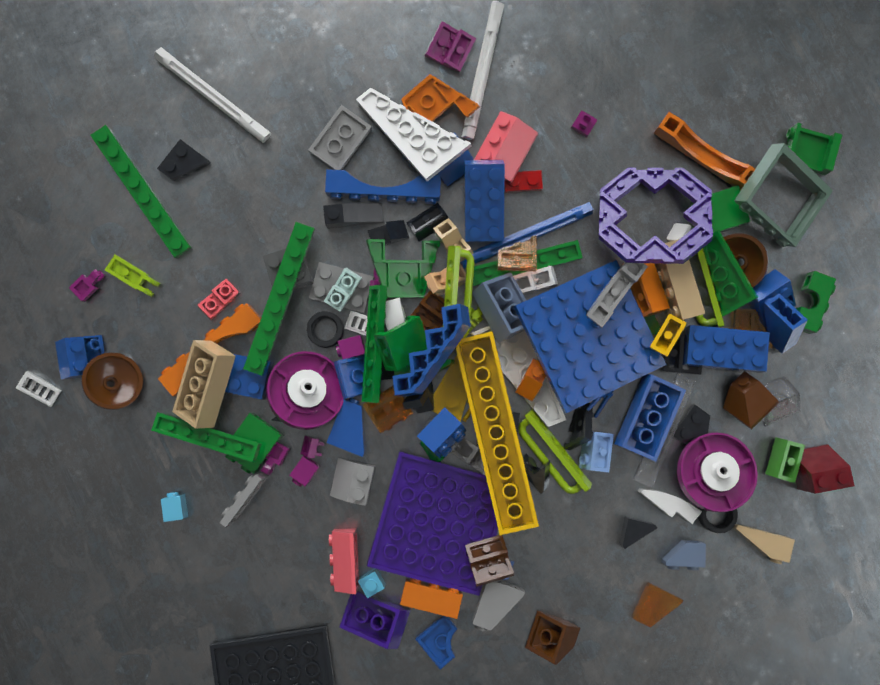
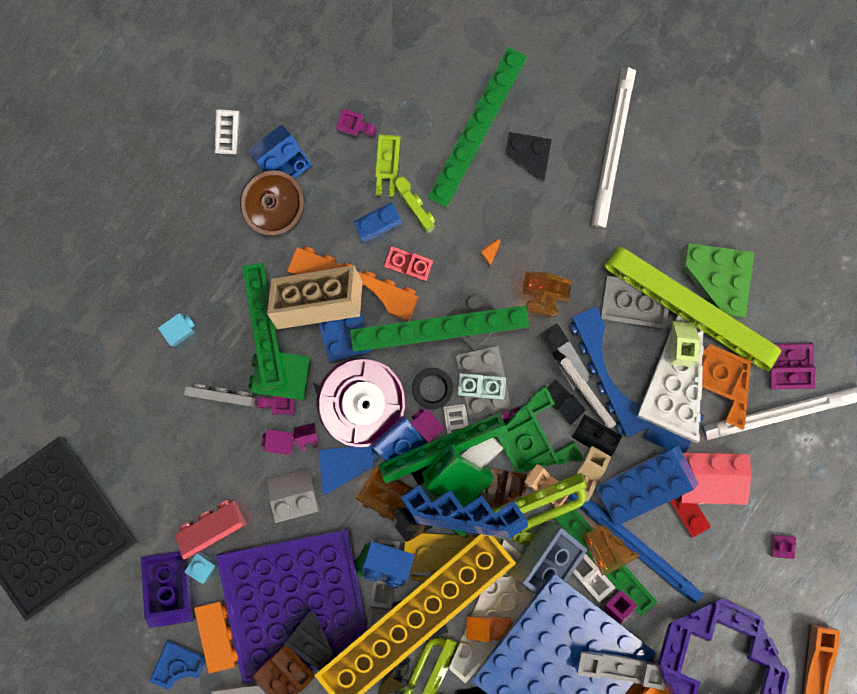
camera: 65 degrees right, 0 degrees up
none -> black wing [284,608,333,671]
none -> blue brick [353,202,402,244]
none -> lime hinge [395,176,435,233]
none -> orange slope [480,239,501,267]
none -> clear orange brick [523,272,572,317]
none -> tile [555,353,616,429]
none -> magenta brick [604,590,637,625]
none -> lime beam [605,246,781,371]
none -> yellowish green slope [670,321,699,367]
none -> bright green brick [682,243,754,319]

